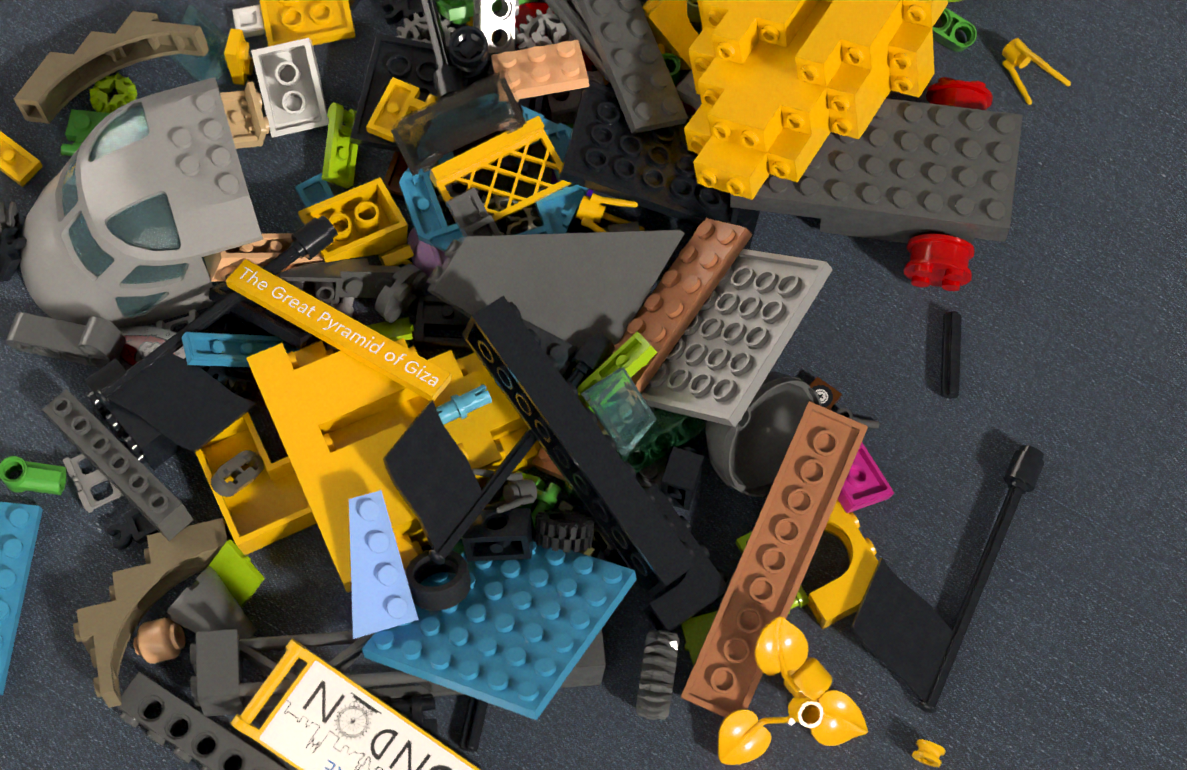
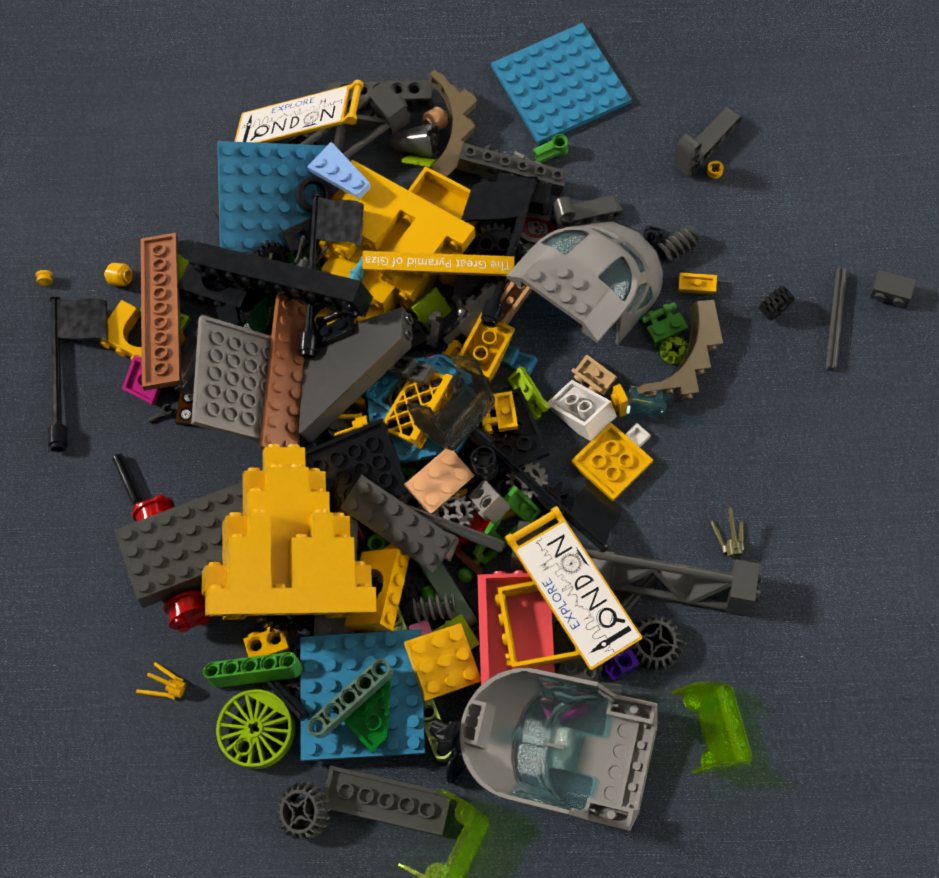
camera: 155 degrees right, 0 degrees up
dark azure tile [181,332,302,367] -> none
dark grey beam [211,450,264,497] -> none
lime plate [577,331,658,414] -> none
clear light blue slope [581,367,657,456] -> none
dark grey gear [636,630,679,720] -> none
yellow plant [718,617,868,765] -> none

